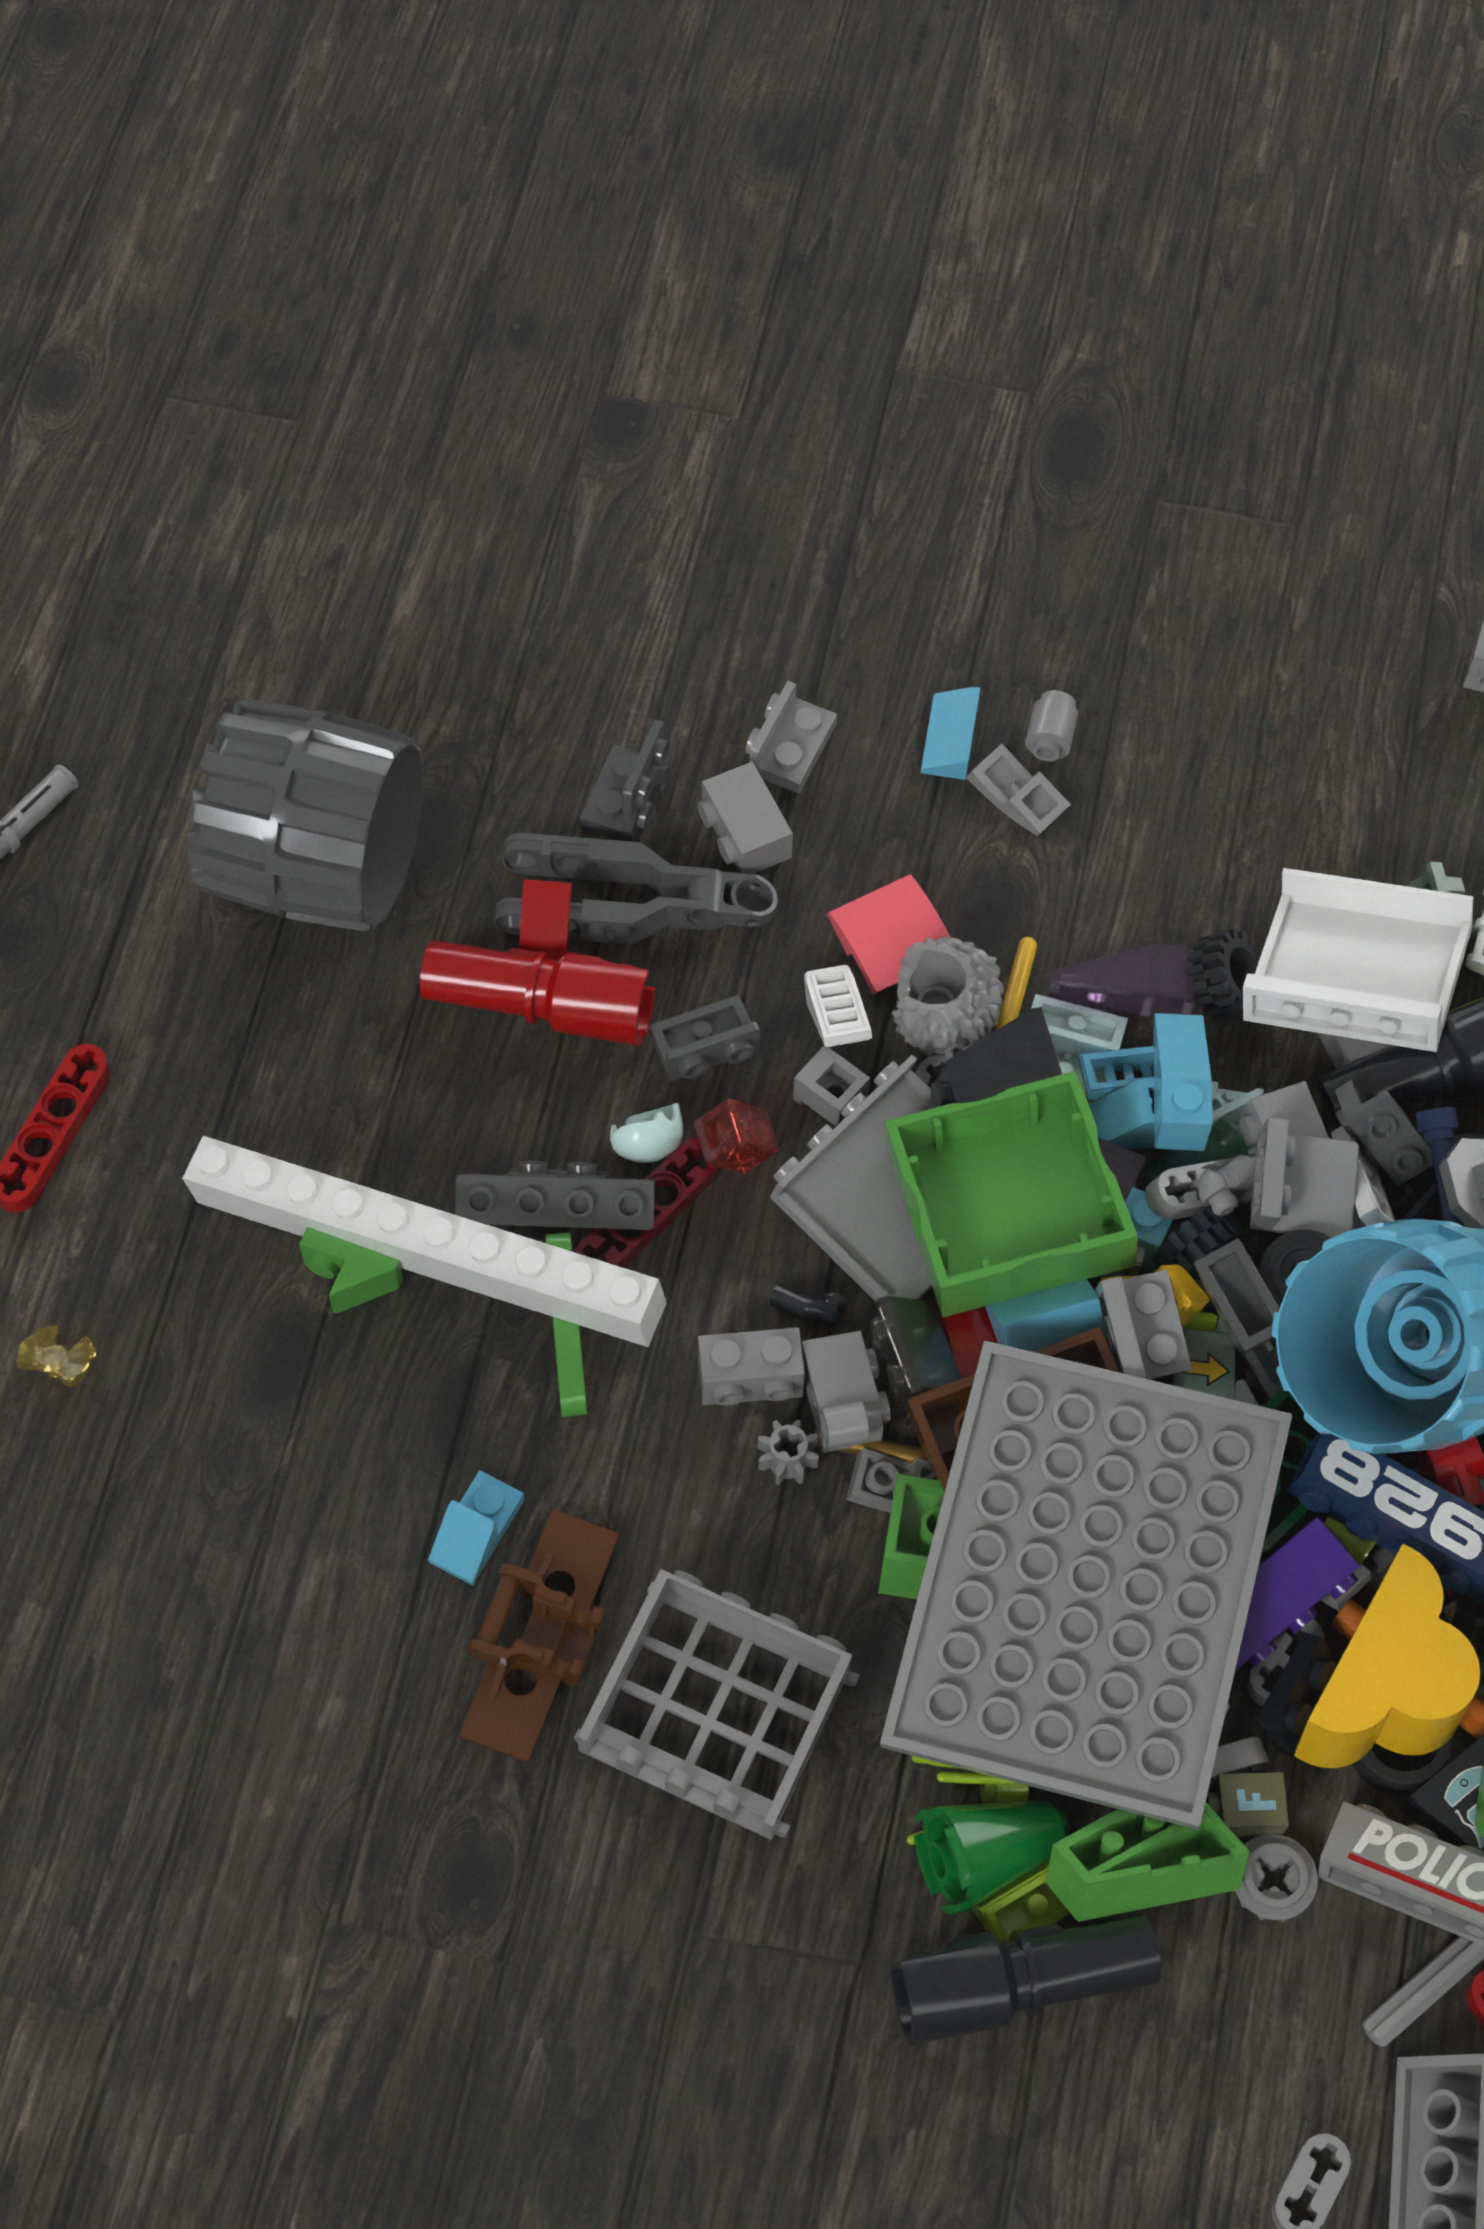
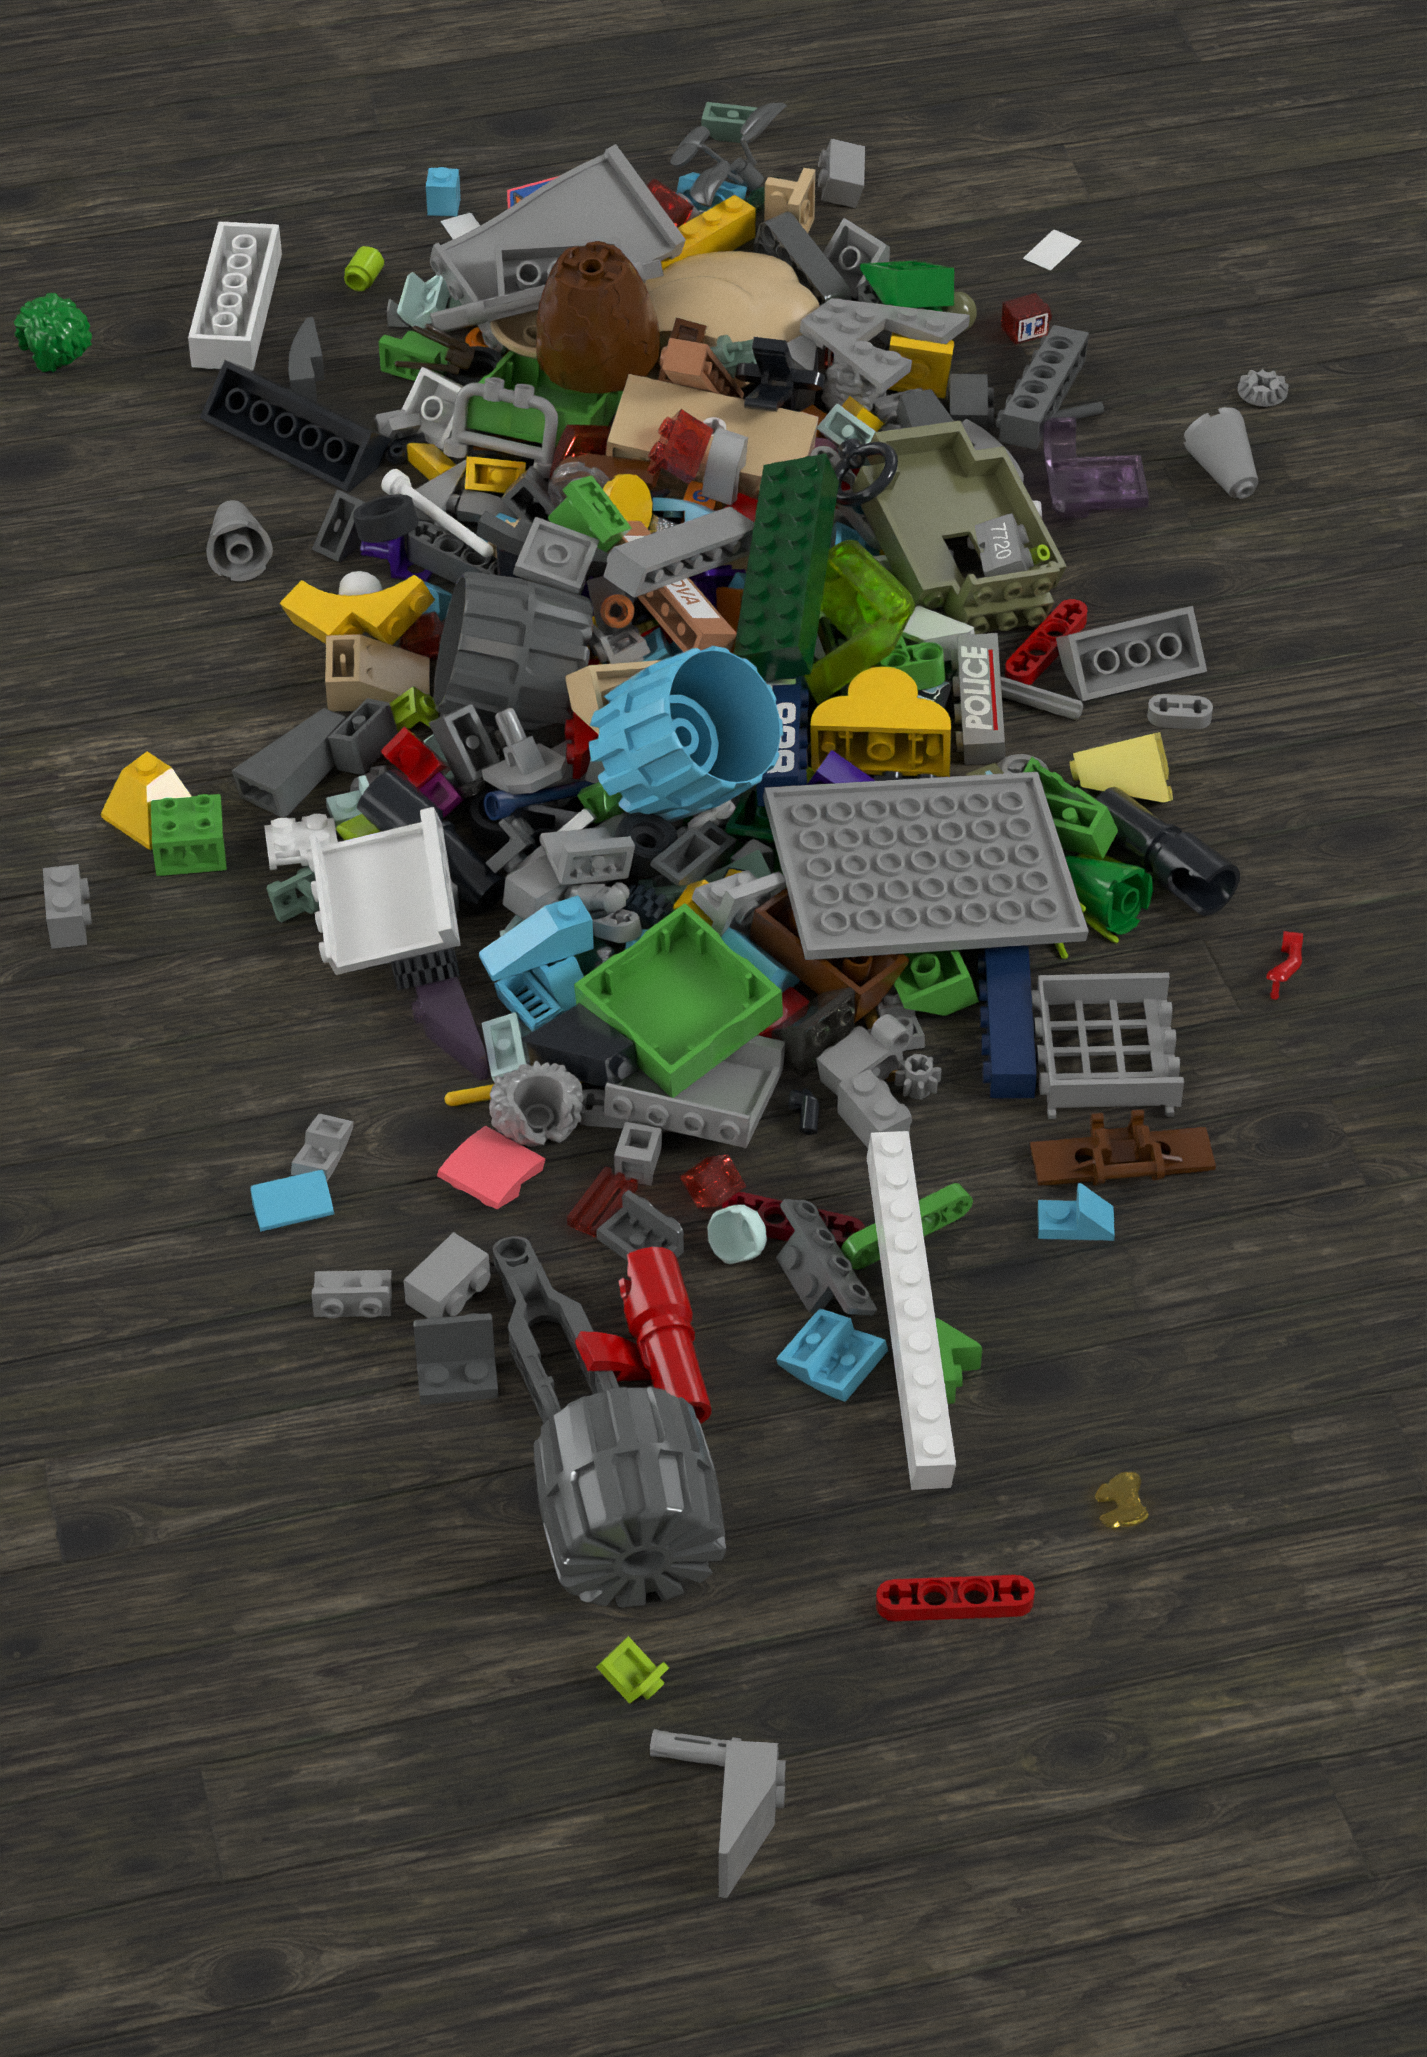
camera: 115 degrees left, 15 degrees down
white slope [804,965,872,1047] -> none
light grey brick [1025,690,1079,762] -> none
none -> clear red tile [567,1166,638,1238]
none -> lime bracket [596,1636,669,1704]
none -> medium azure slope [776,1308,888,1402]
none -> dark blue brick [977,945,1037,1098]
none -> light yellow slope [1070,732,1173,803]
none -> red piece [1266,931,1303,999]

